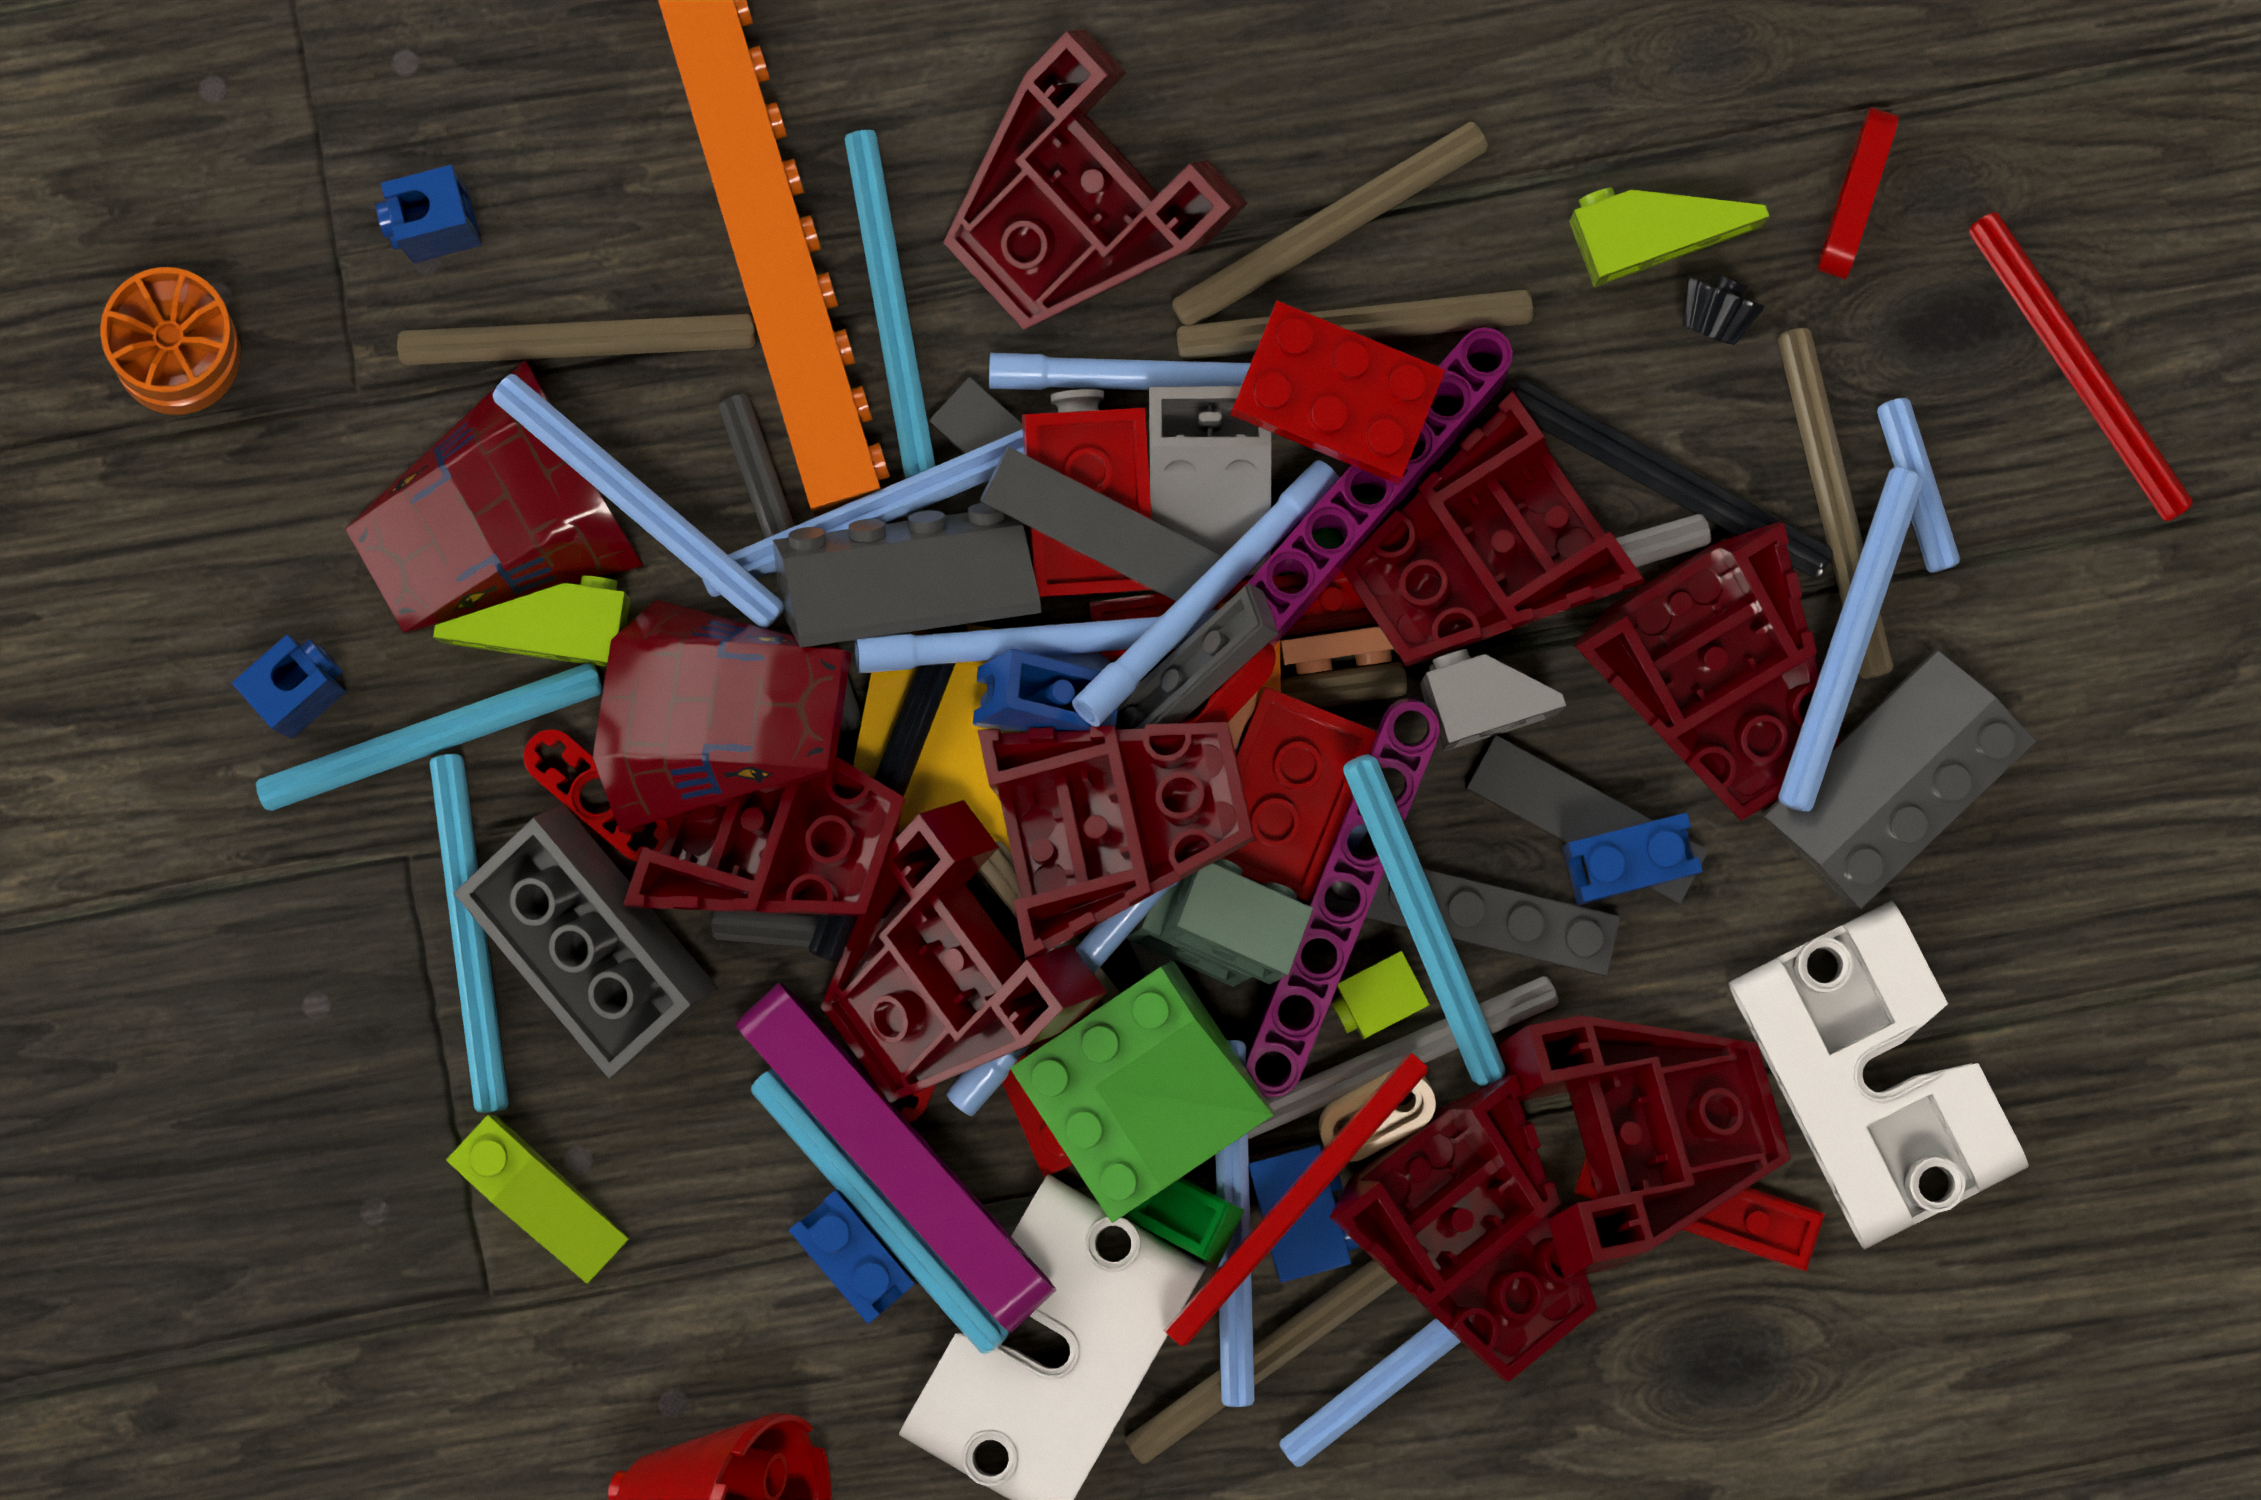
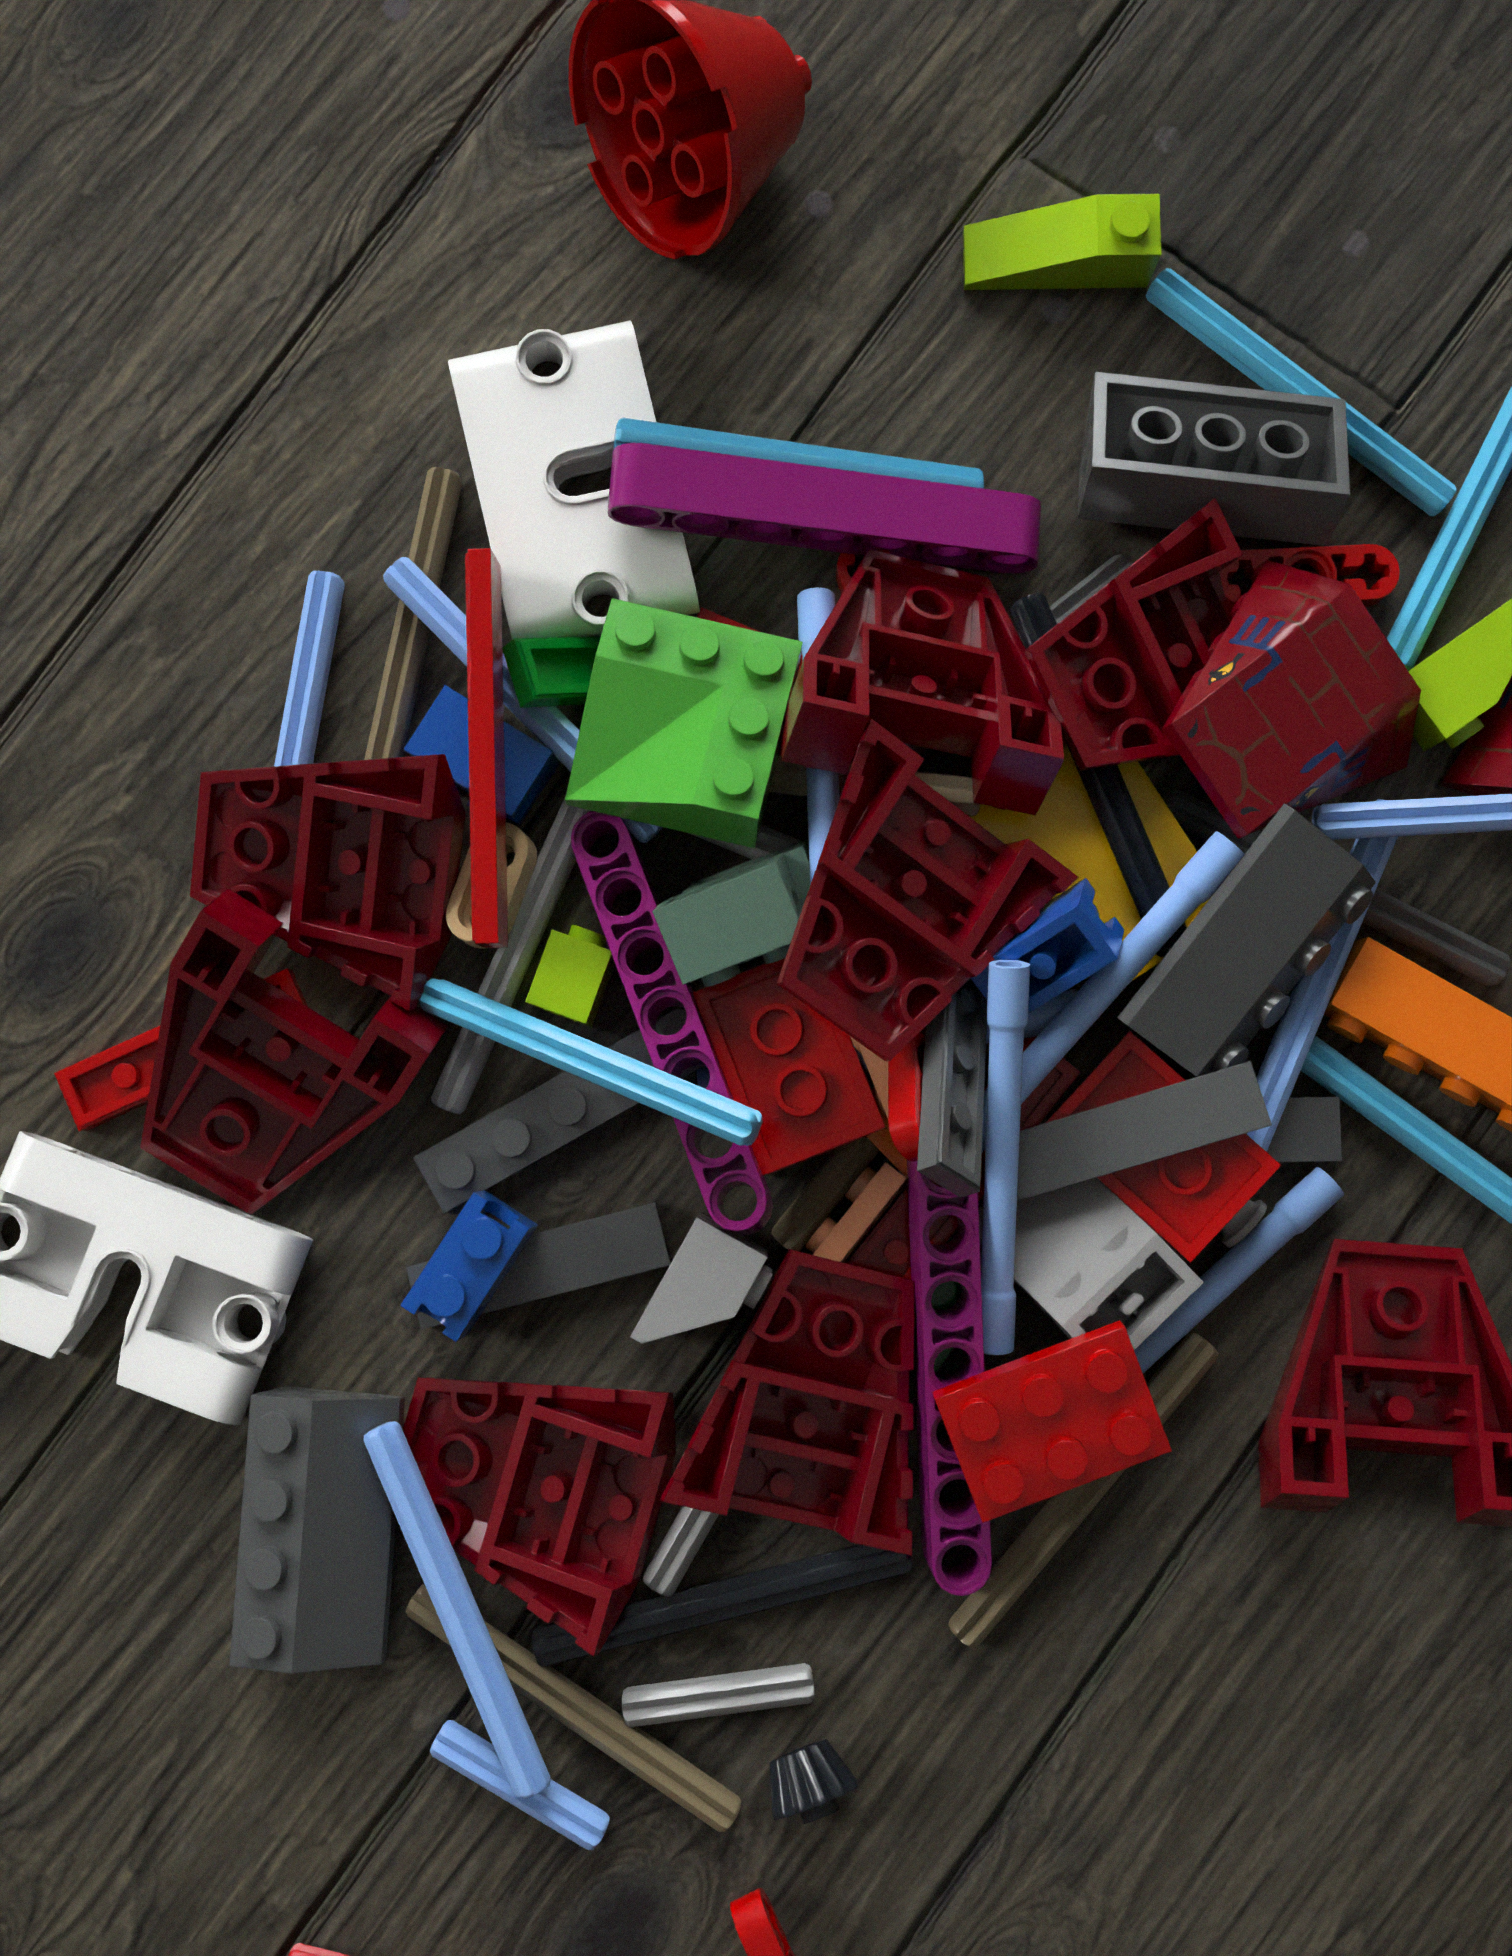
camera: 140 degrees right, 0 degrees up
blue brick [788,1190,918,1324] -> none
dark tan axle [1172,122,1488,325] -> none
lime slope [1569,187,1769,288] -> none
none -> light grey axle [621,1663,815,1727]

